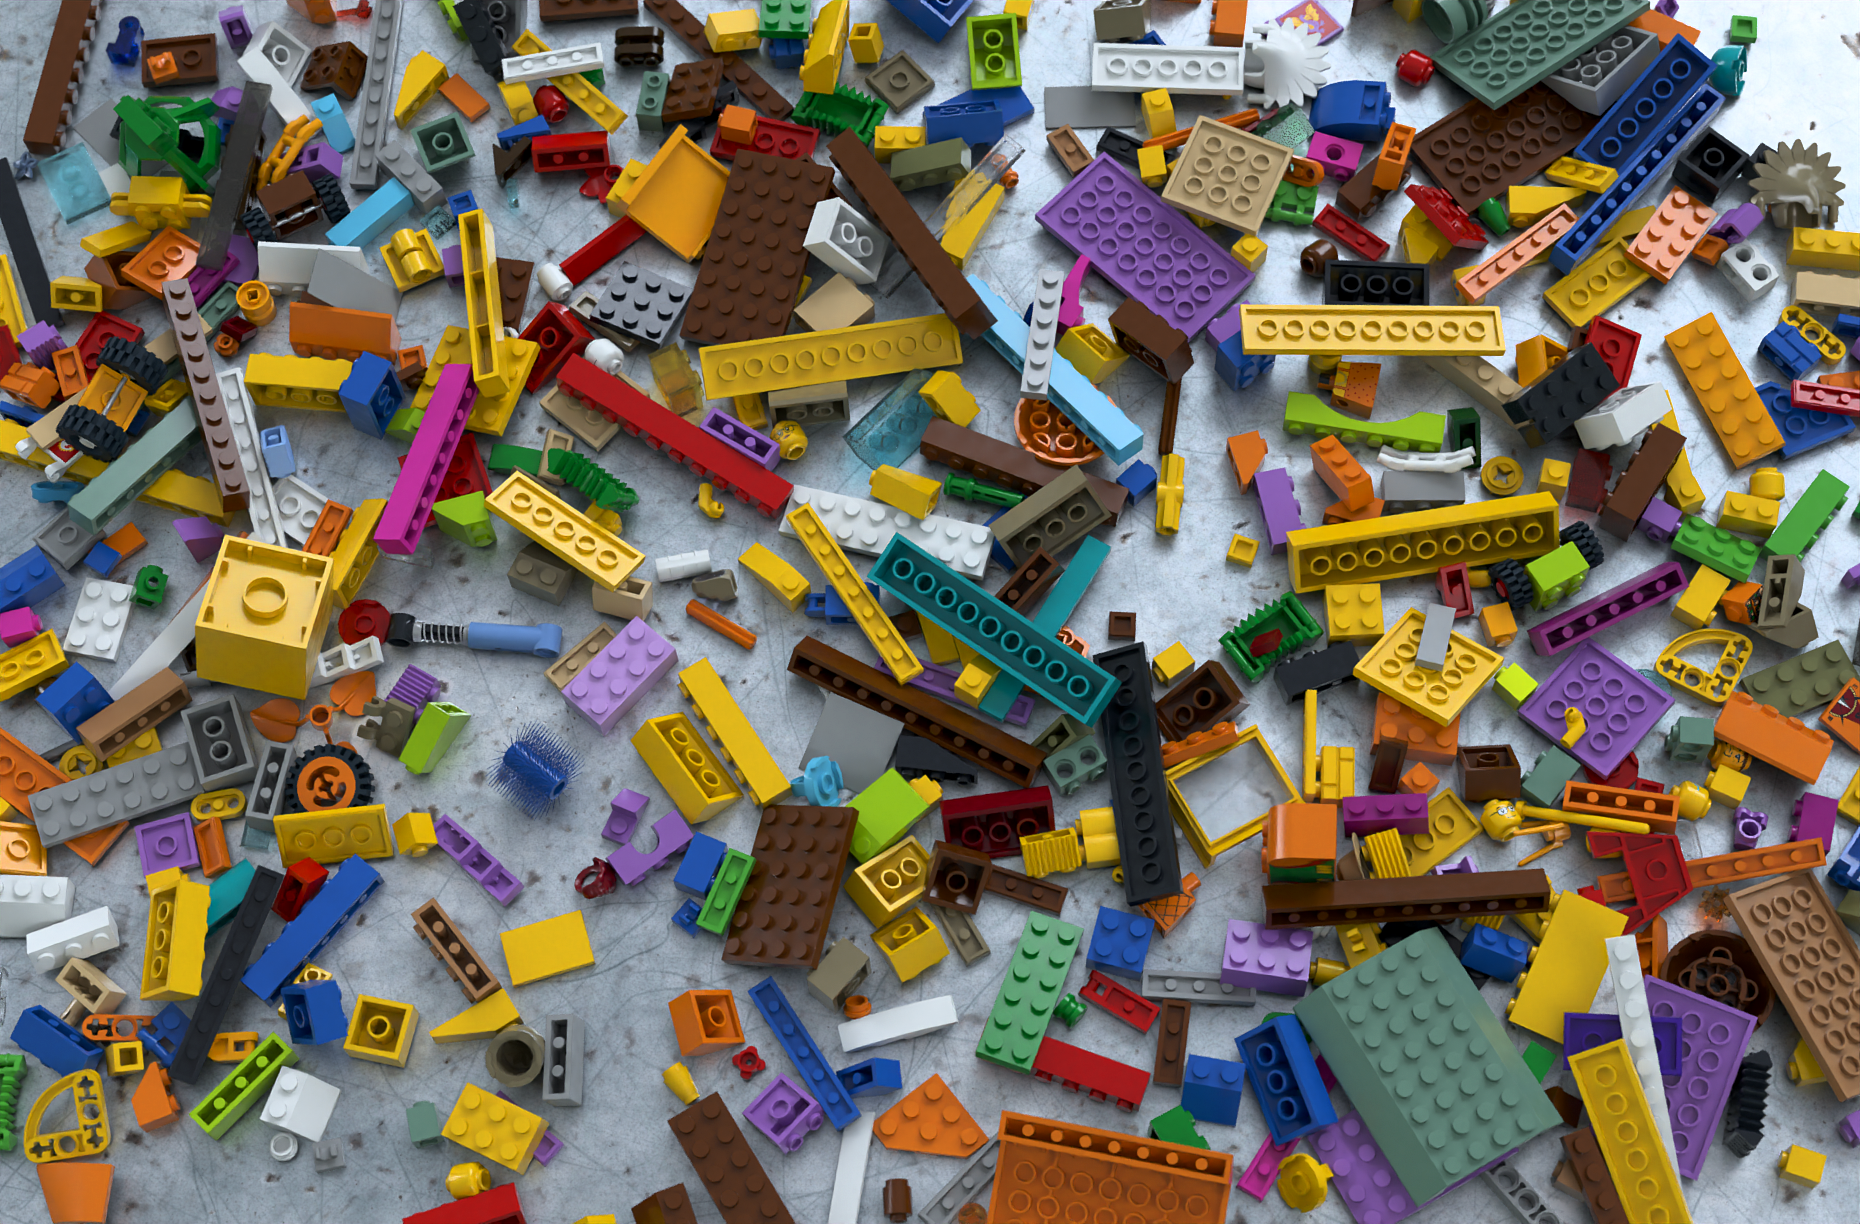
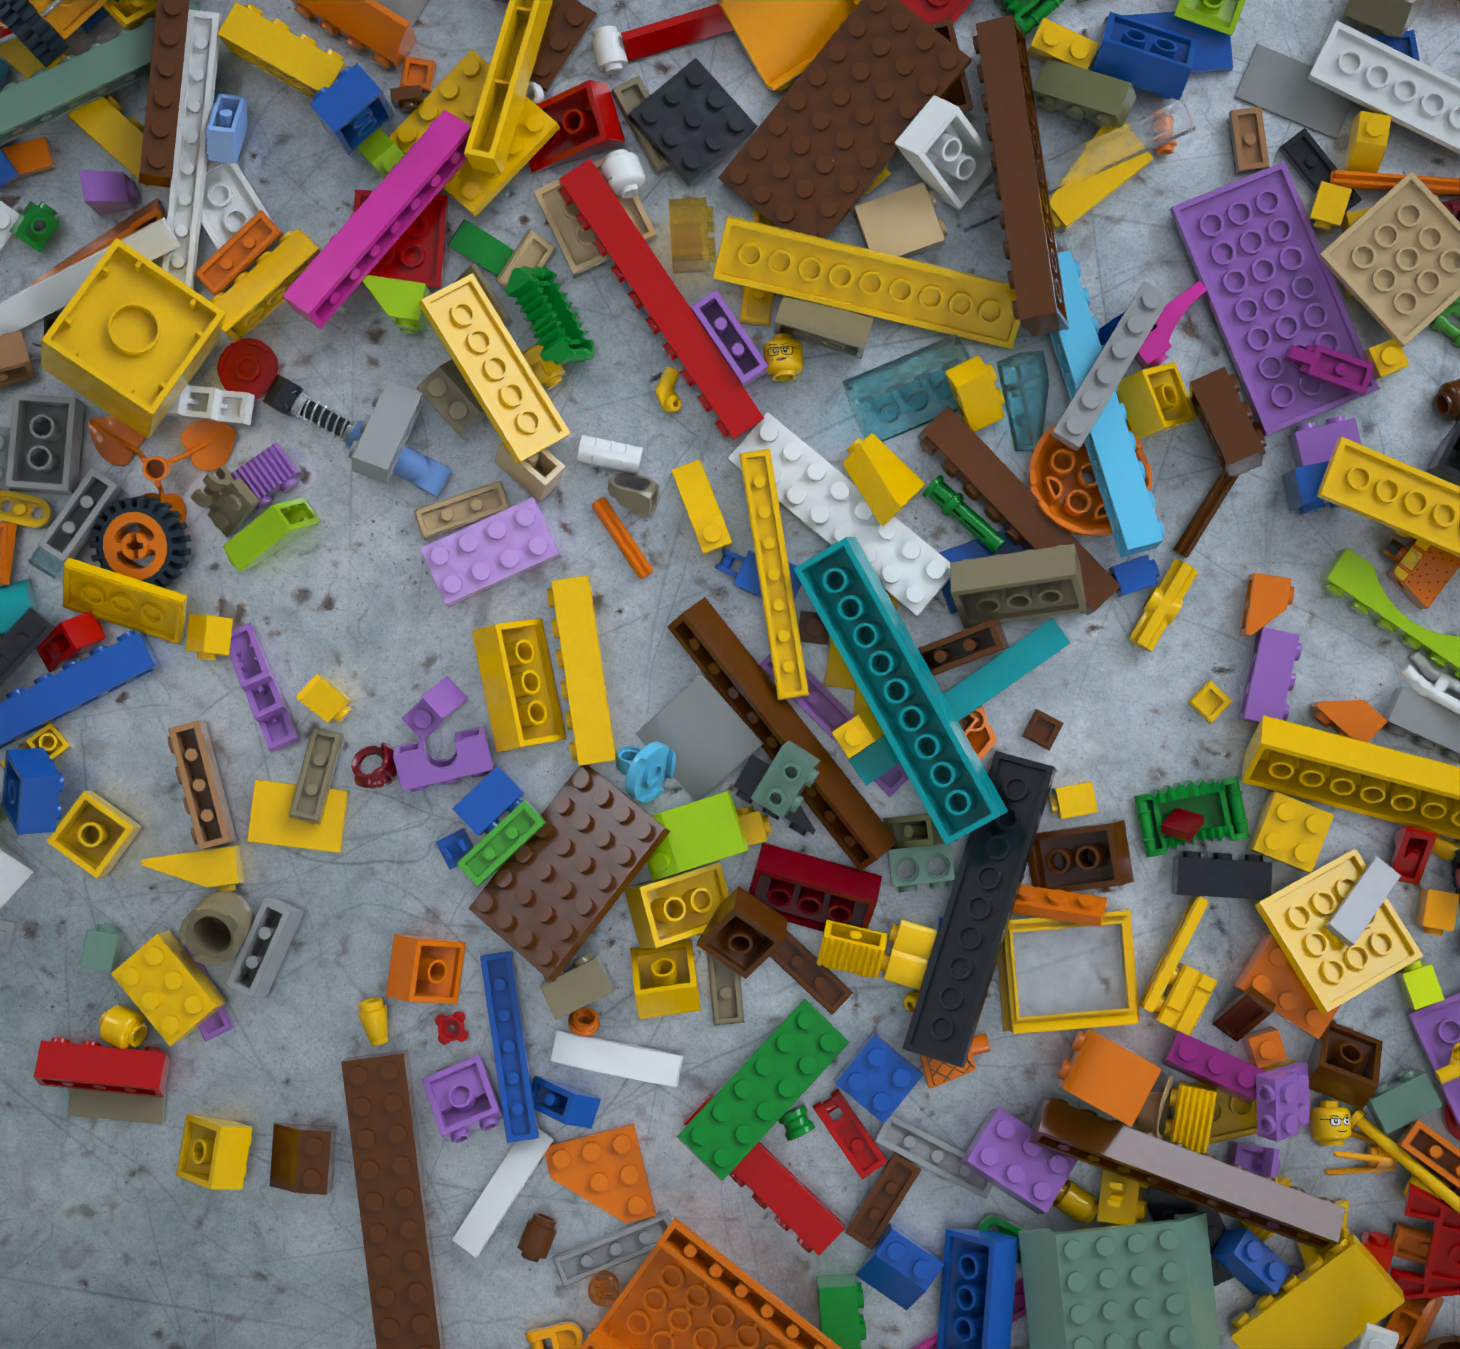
camera: 20 degrees right, 20 degrees up
blue piece [486,720,585,820] -> none
orange brick [1310,435,1375,512] -> none
none -> dark tan tile [289,727,344,825]
none -> yellow slope [295,674,353,724]
none -> light grey brick [348,380,423,484]
none -> sand green brick [751,740,821,819]
none -> clear light blue slope [996,351,1050,451]
none -> medium lavender plate [1256,1061,1310,1142]
none -> magenta hinge [1284,344,1375,396]

